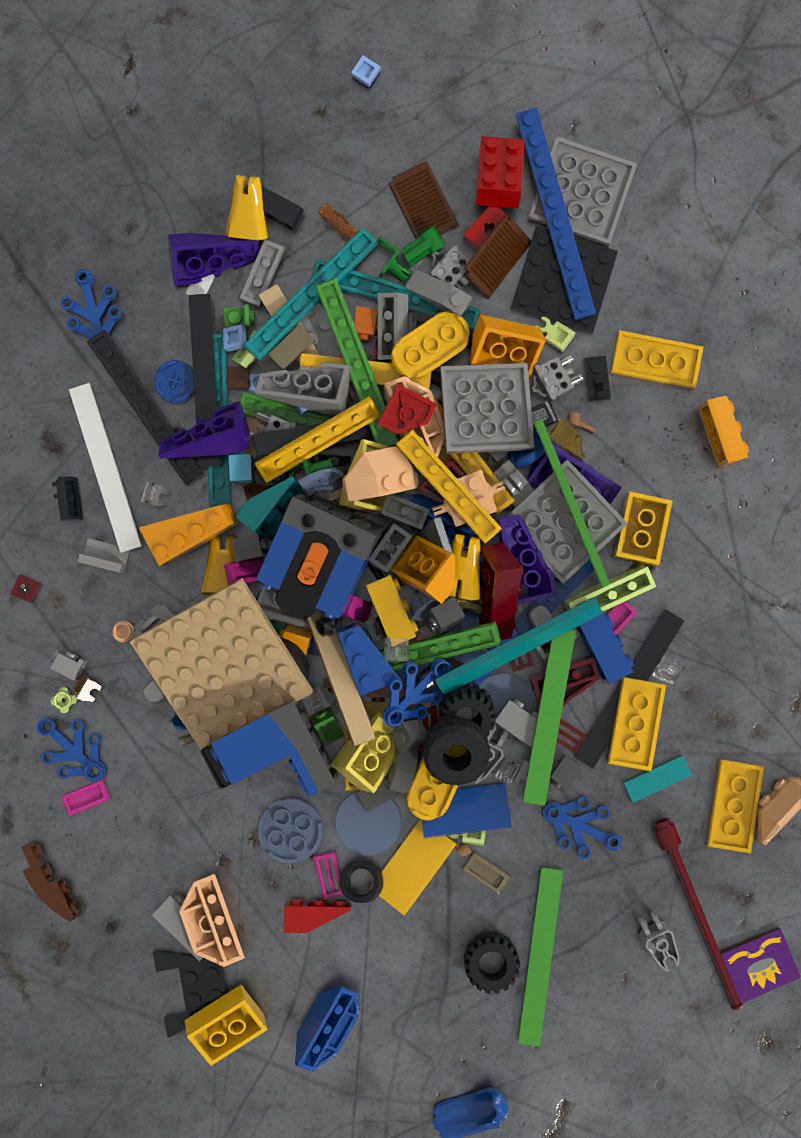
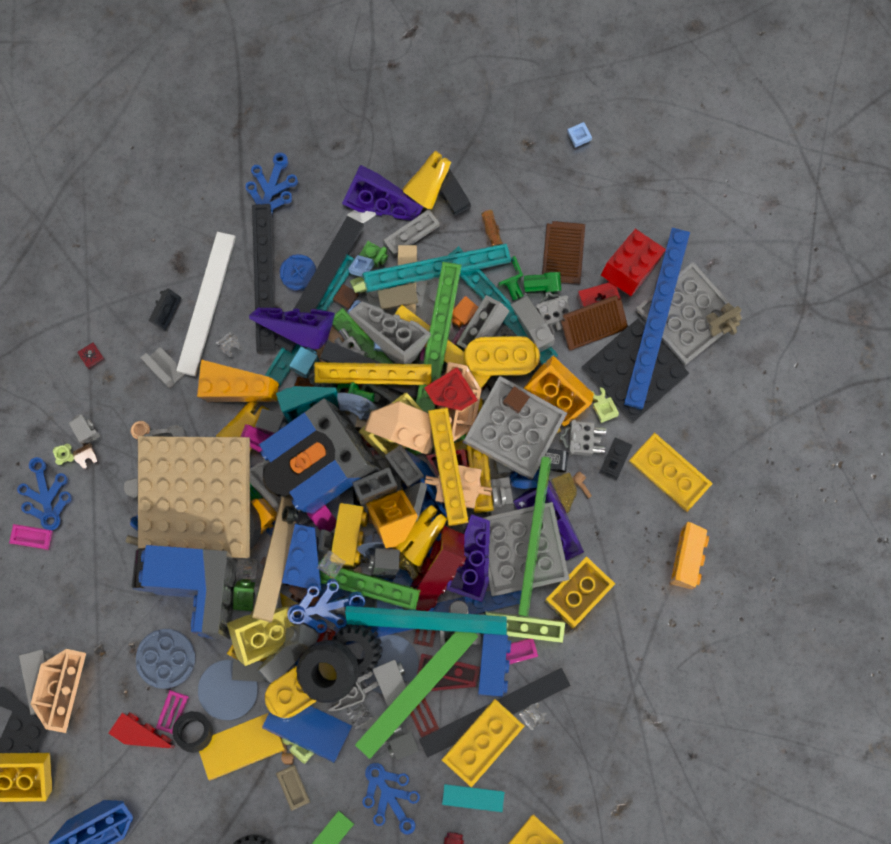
camera: 30 degrees right, 10 degrees down
none -> reddish brown tile [503,386,530,414]
none -> dark tan hips [706,303,742,337]

